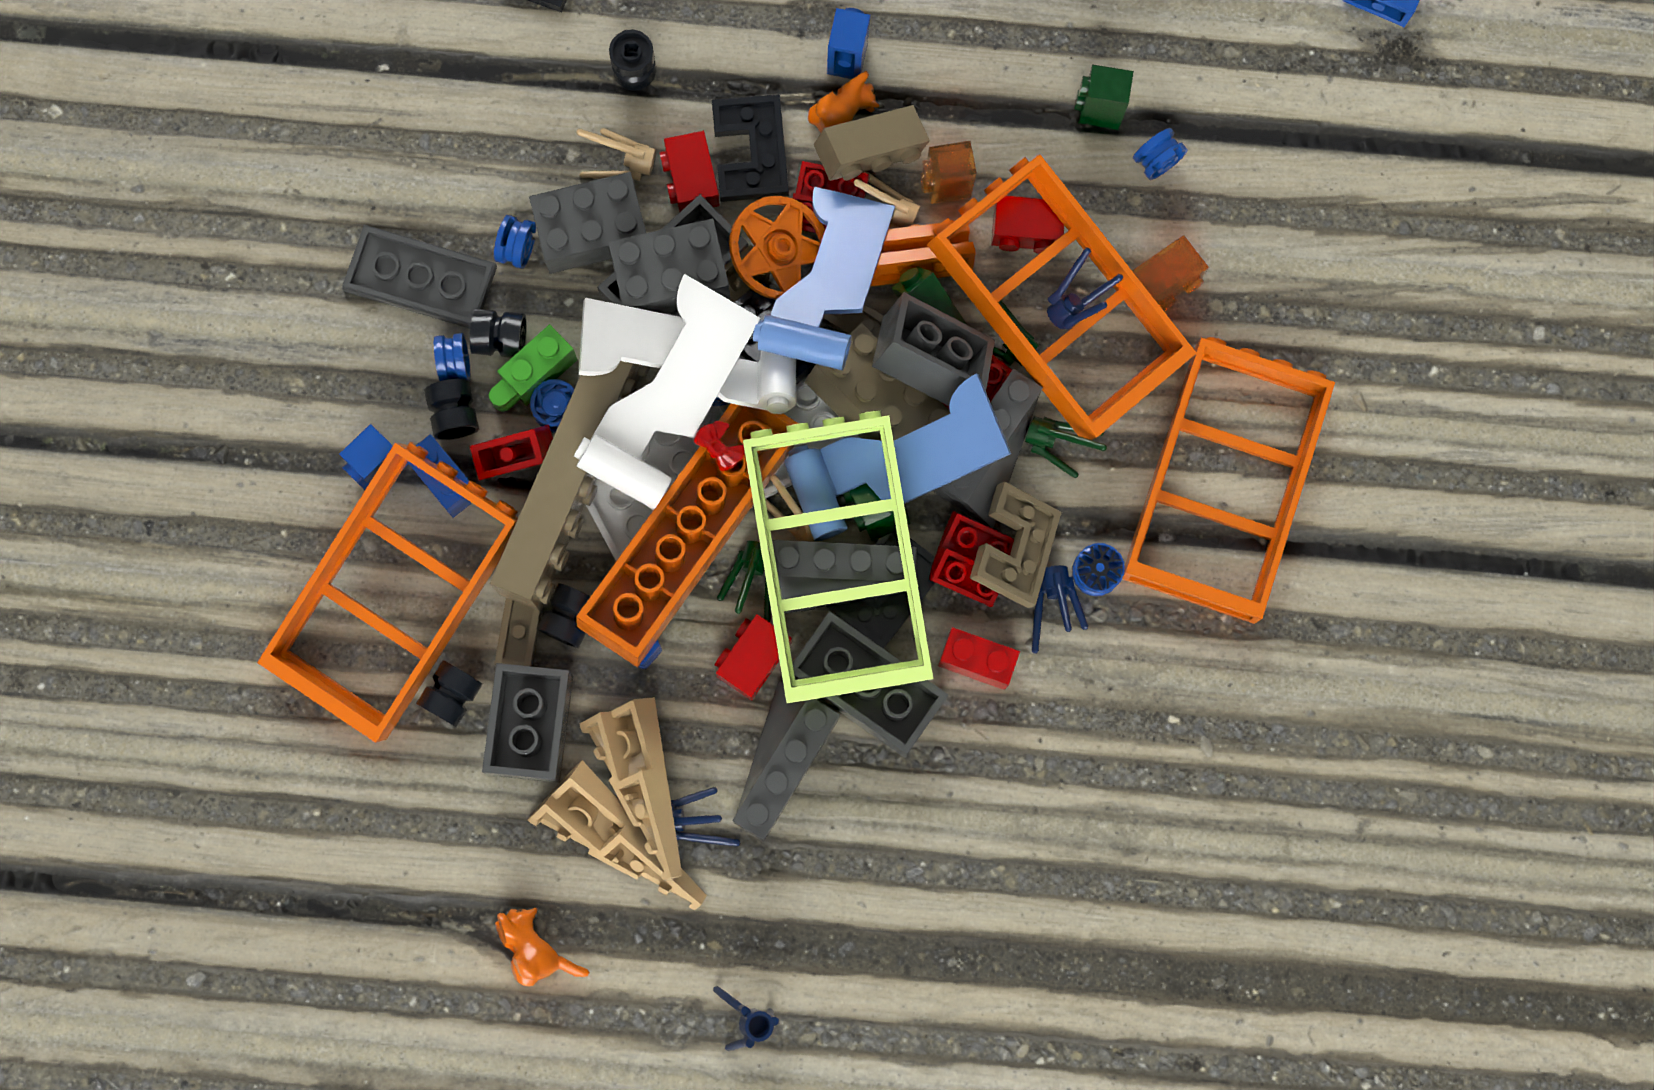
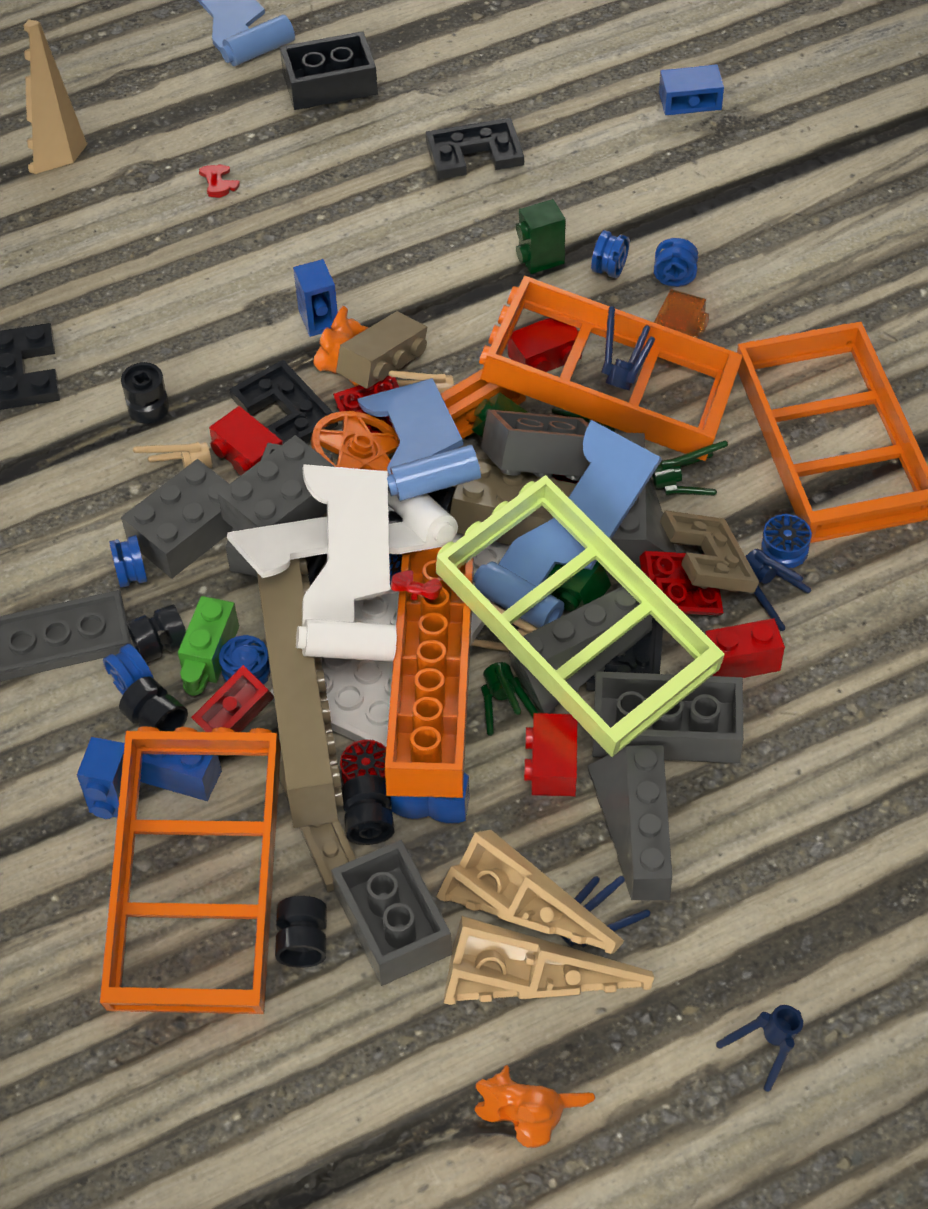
camera: 25 degrees left, 25 degrees down
clear orange brick [920,141,977,204] -> none
none -> red wheel [340,739,386,784]
none -> blue wheel [654,238,698,287]

